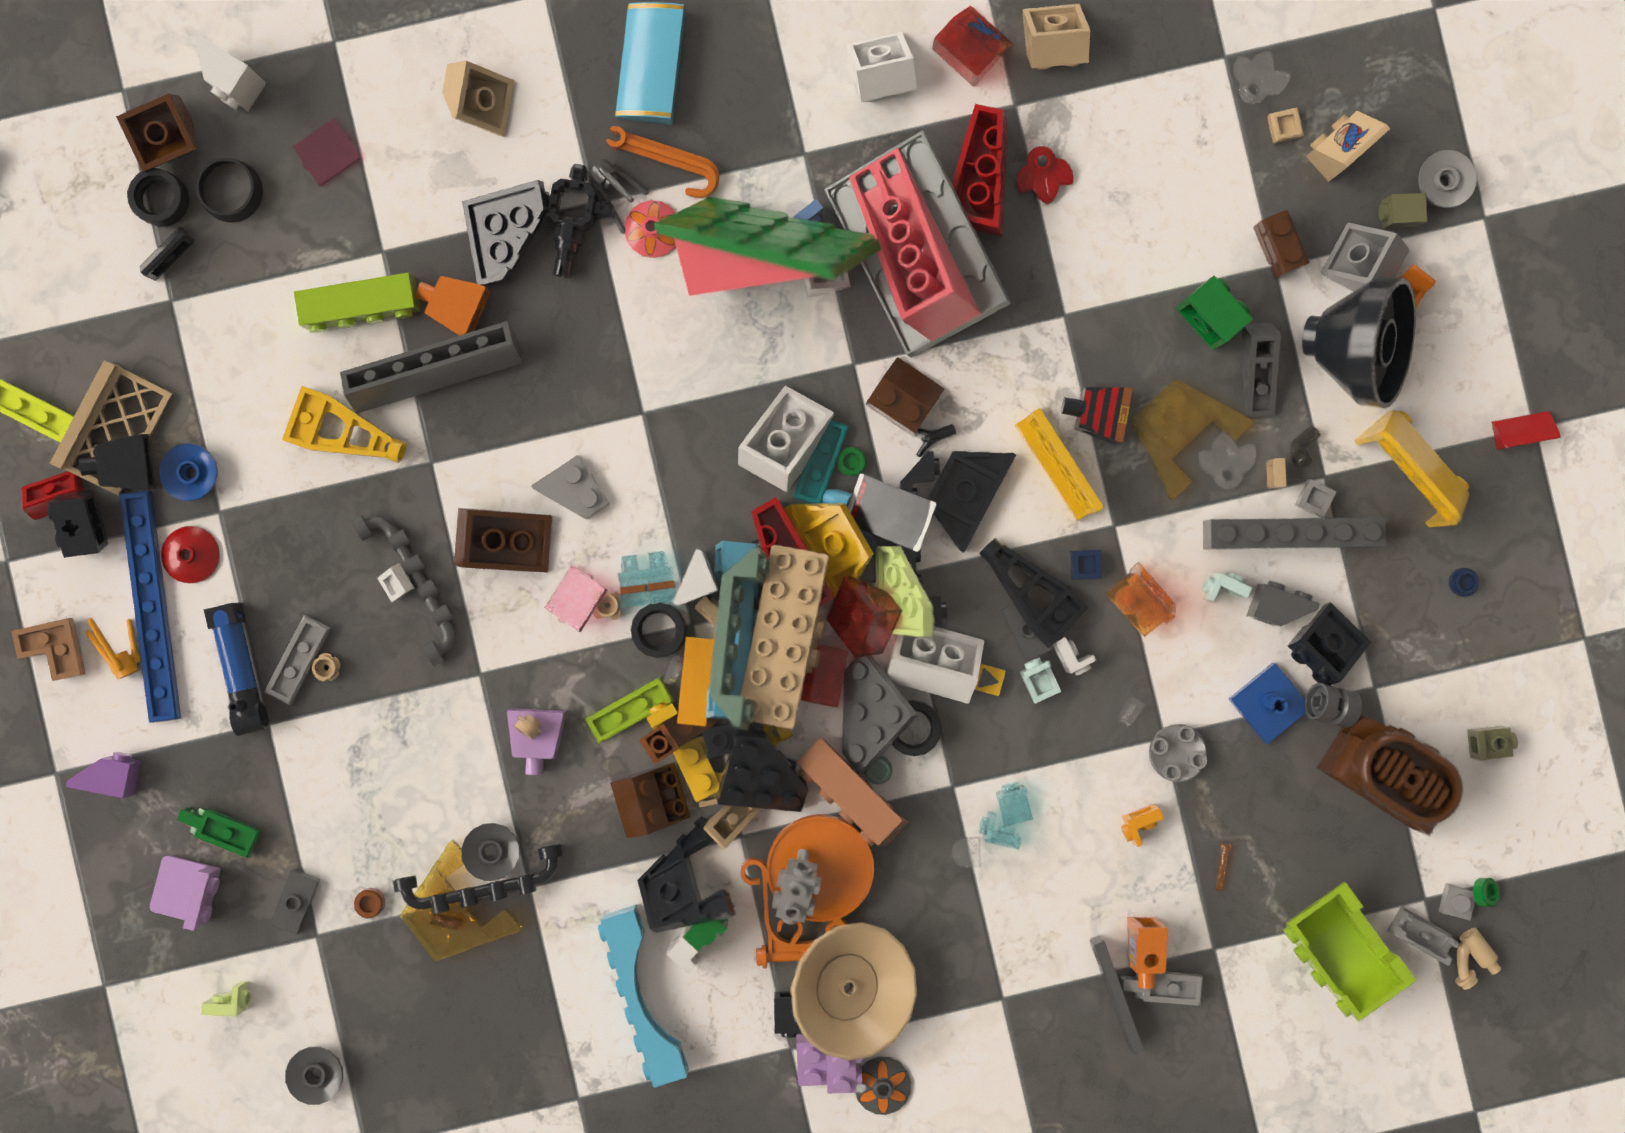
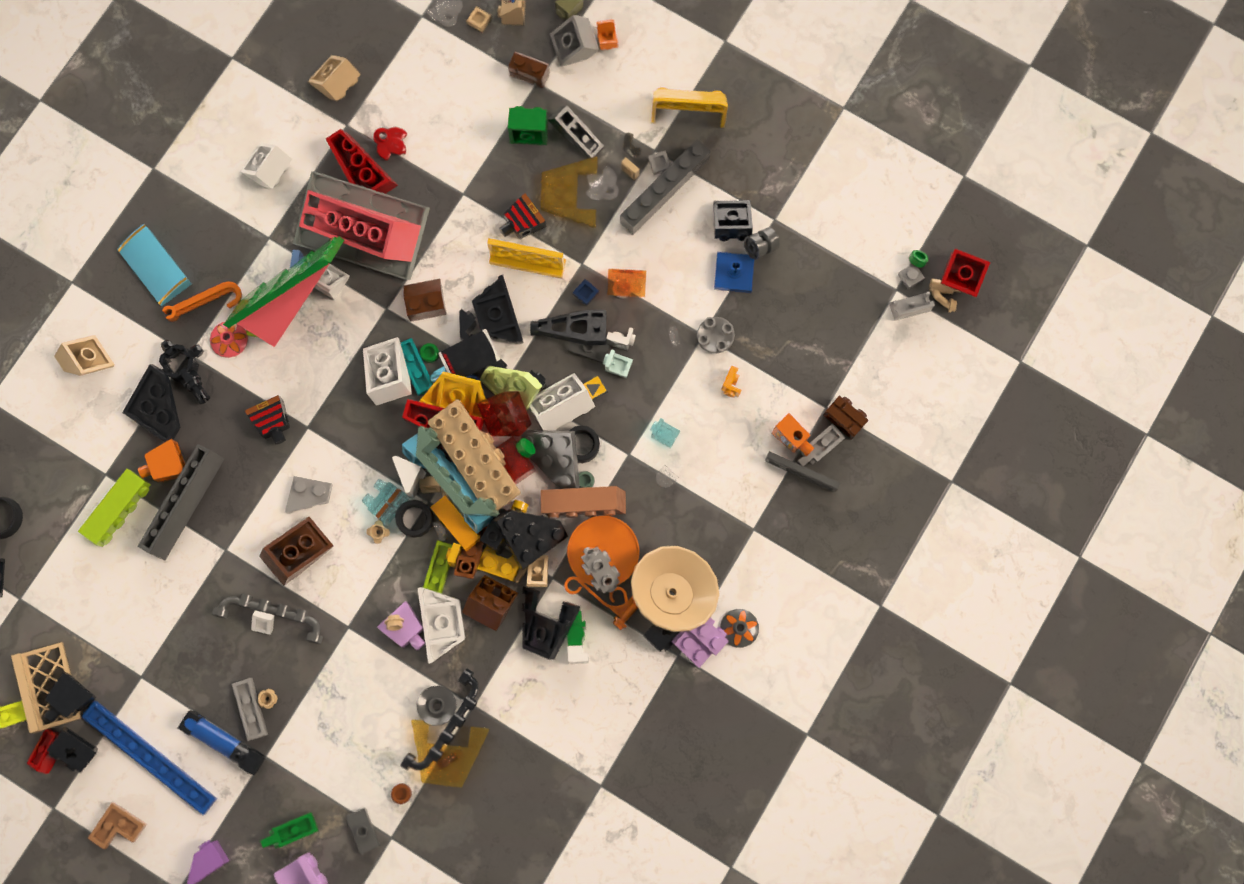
camera: 50 degrees left, 10 degrees down
light orange plant [86,618,141,680] -> none
blue dish [159,443,218,501] -> none
red dish [161,526,220,584] -> none
yellow plate [282,386,407,463] -> none
clear pink piece [292,118,362,187] -> none
clear pink piece [544,565,608,632] -> none
dark grey plant [589,159,649,234] -> none
medium azure arch [598,905,689,1088] -> none
black bar [916,424,956,457] -> none
clear red slope [932,5,1013,87] -> none
clear light blue bracket [979,810,1022,850] -> none
light aqua bracket [1202,573,1252,602] -> none
clear orange piece [1215,843,1232,891] -> none
dark grey slope [1246,580,1320,626] -> none
lime cylinder [1283,882,1417,1022] -> none
black cone [1302,277,1416,408] -> none
reddish brown brick [1317,714,1463,836] -> none
dark blue plate [1449,568,1479,597] -> none
olive brick [1467,726,1518,761] -> none
red slope [1492,411,1561,450] -> none
none -> torso [245,395,290,445]
none -> white wing [418,587,466,663]
none -> green tile [516,438,535,458]
none -> reddish brown brick [823,395,869,440]
none -> red slope [940,249,991,297]

